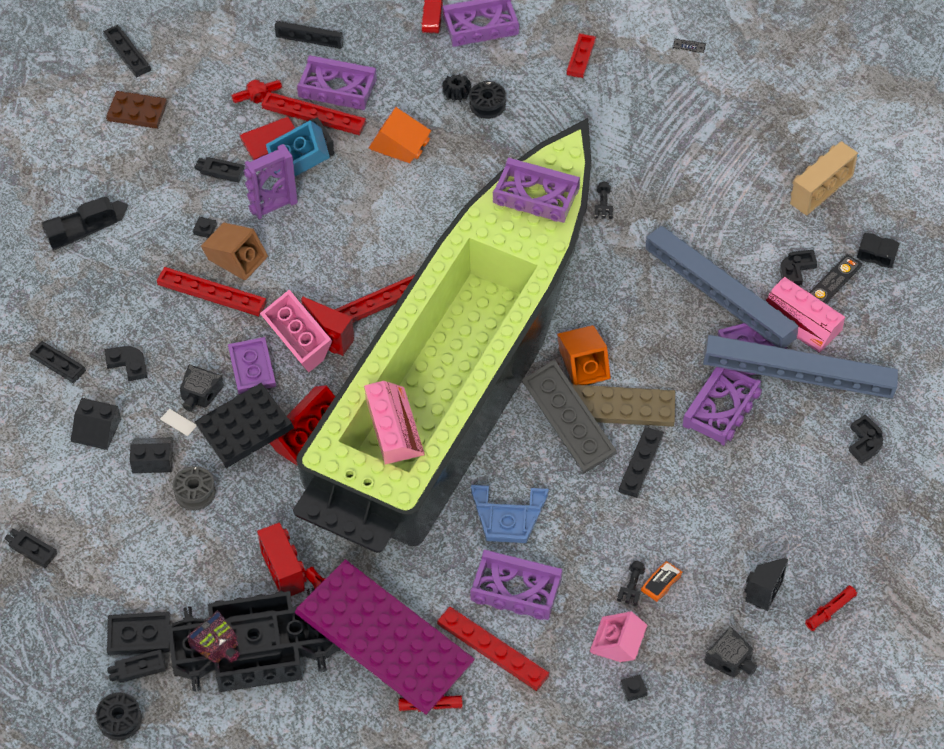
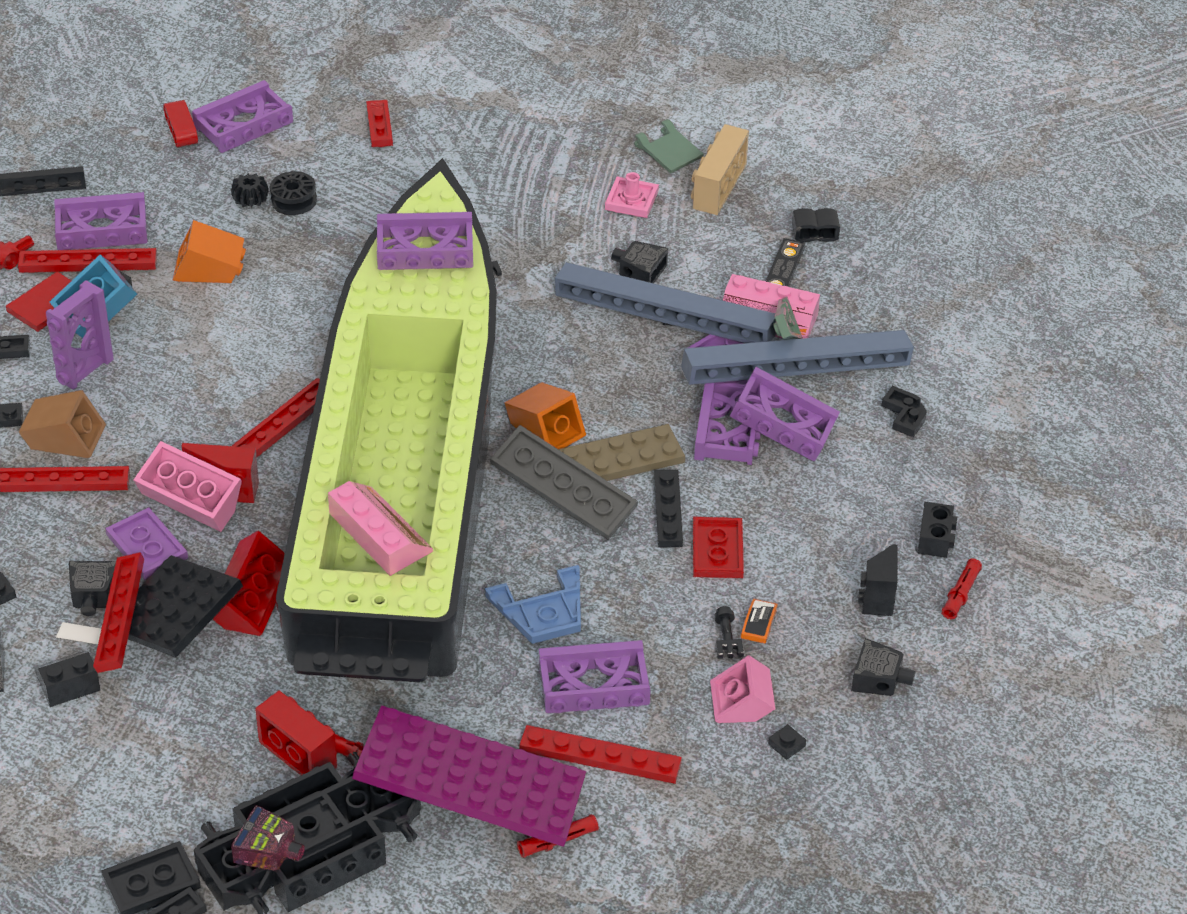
camera: 25 degrees left, 10 degrees down
dark grey wheel [172,466,216,510] -> none
sticker [672,38,706,53] -> none
black plate [780,249,817,285] -> none
none -> red plate [93,552,144,673]
none -> bright pink plate [605,172,659,218]
none -> torso [611,241,668,284]
none -> sand green flag [634,119,704,174]
none -> red tile [693,517,744,579]
none -> medium lavender fence [730,367,840,461]
none -> sand green wing [774,297,803,340]
none -> black brick [917,502,958,558]

